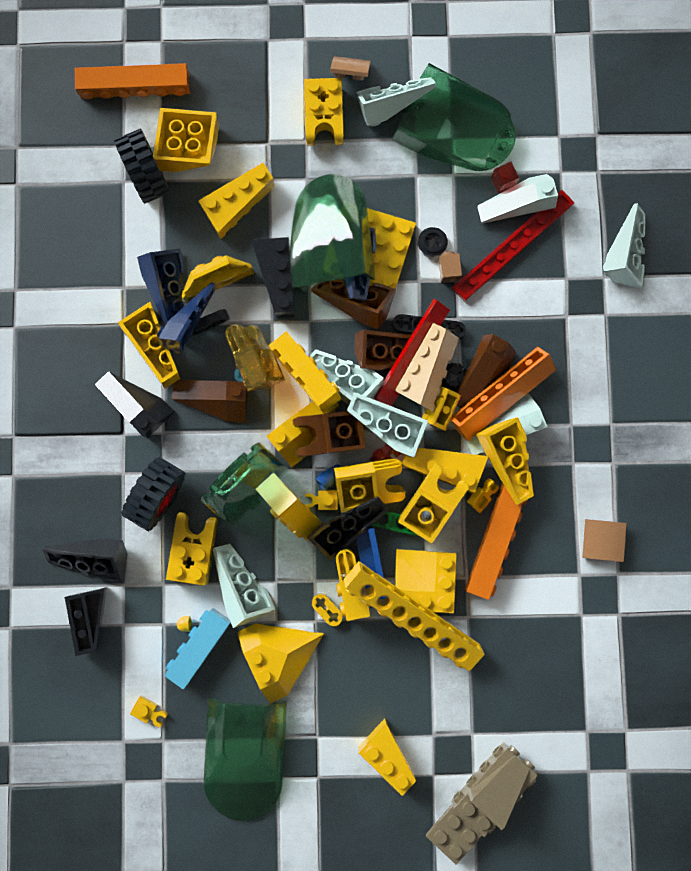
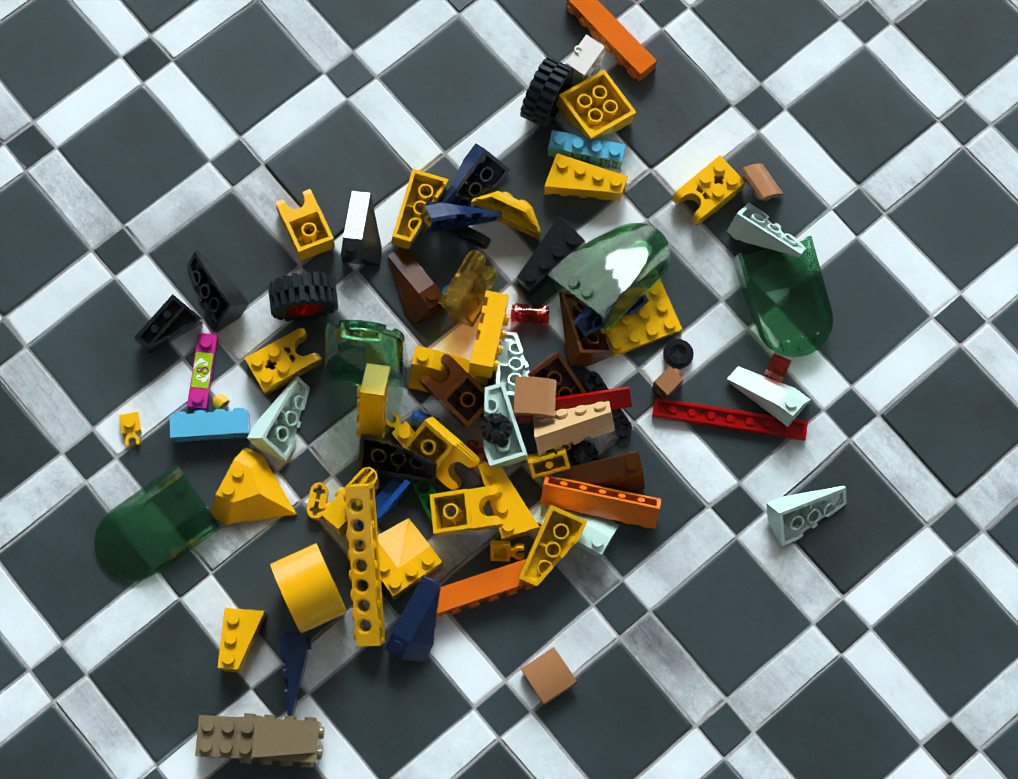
camera: 50 degrees right, 10 degrees down
none -> dark pink plate [187,333,218,410]
none -> yellow wheel [270,543,348,634]
none -> yellow brick [275,189,335,261]
none -> dark blue wedge [279,632,312,716]
none -> dark blue wedge [384,575,441,662]
none -> black gear [480,413,512,444]
none -> clear red hinge [511,303,550,324]
none -> medium nougat slope [513,376,557,418]
none -> medium azure brick [548,130,626,170]
none -> white brick [566,34,605,85]

